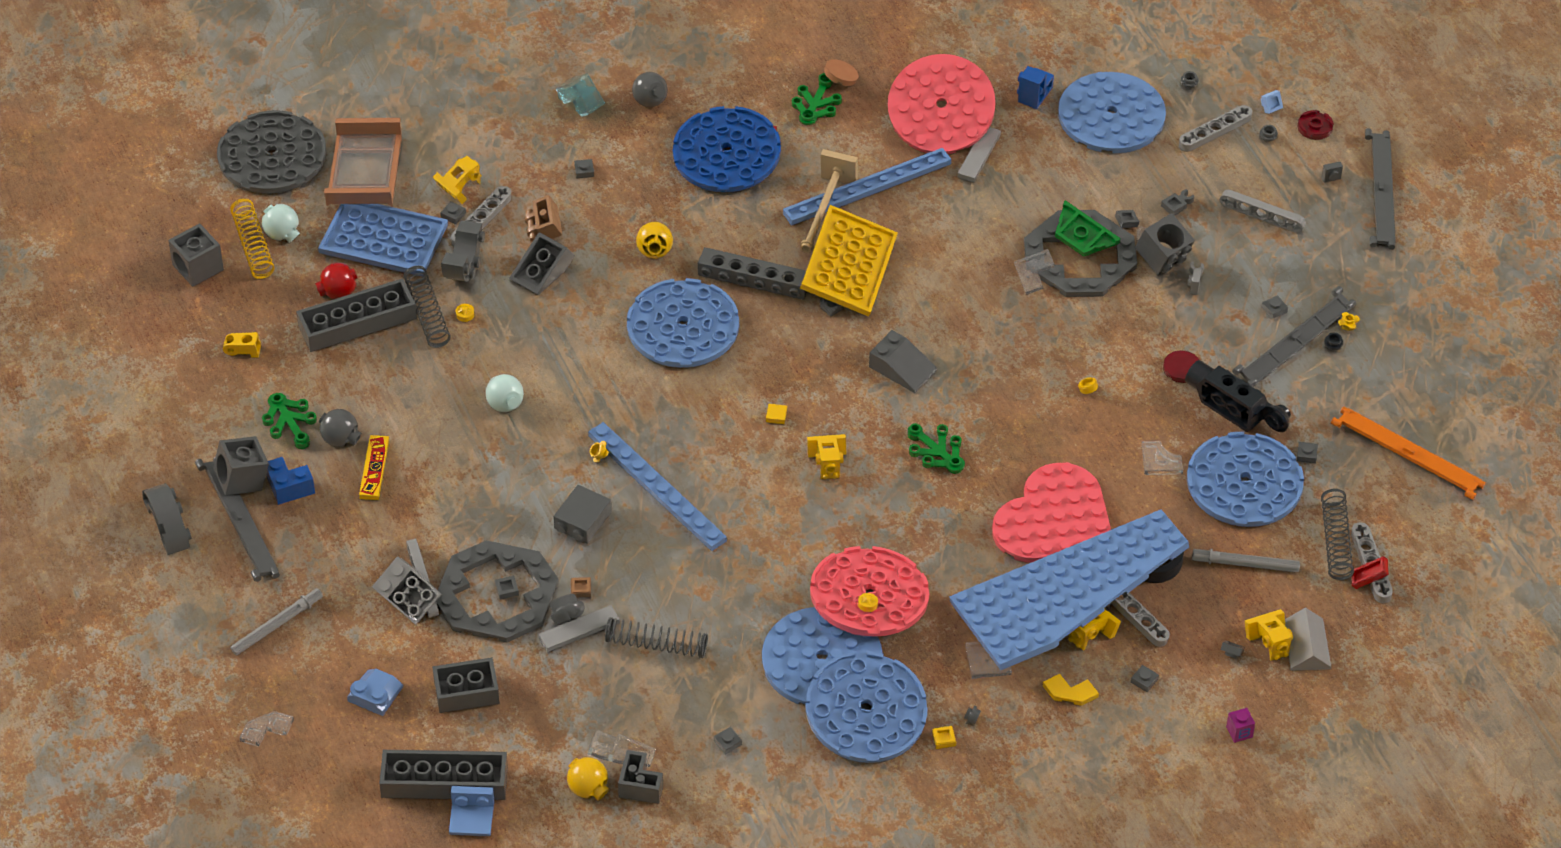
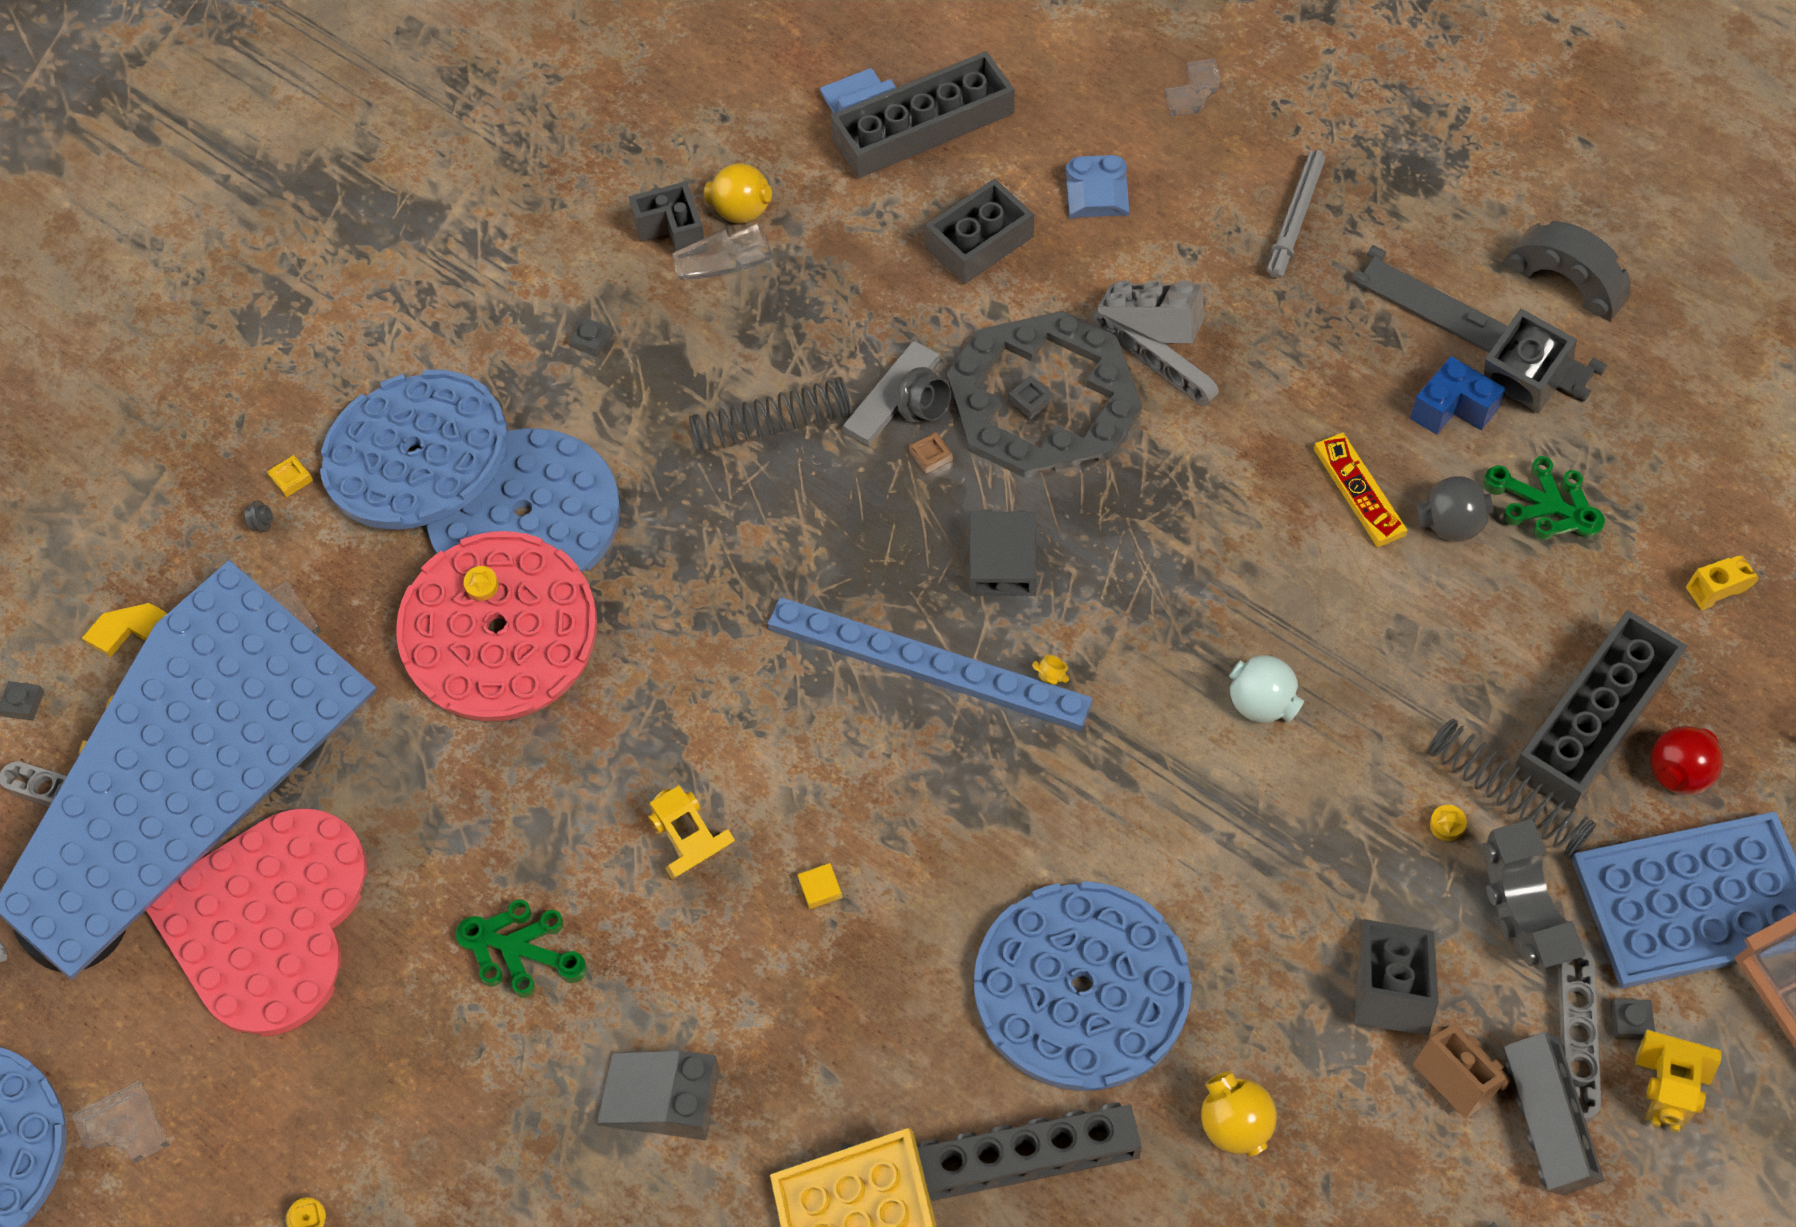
camera: 155 degrees right, 10 degrees up
none -> dark grey brick [1504,1031,1605,1196]

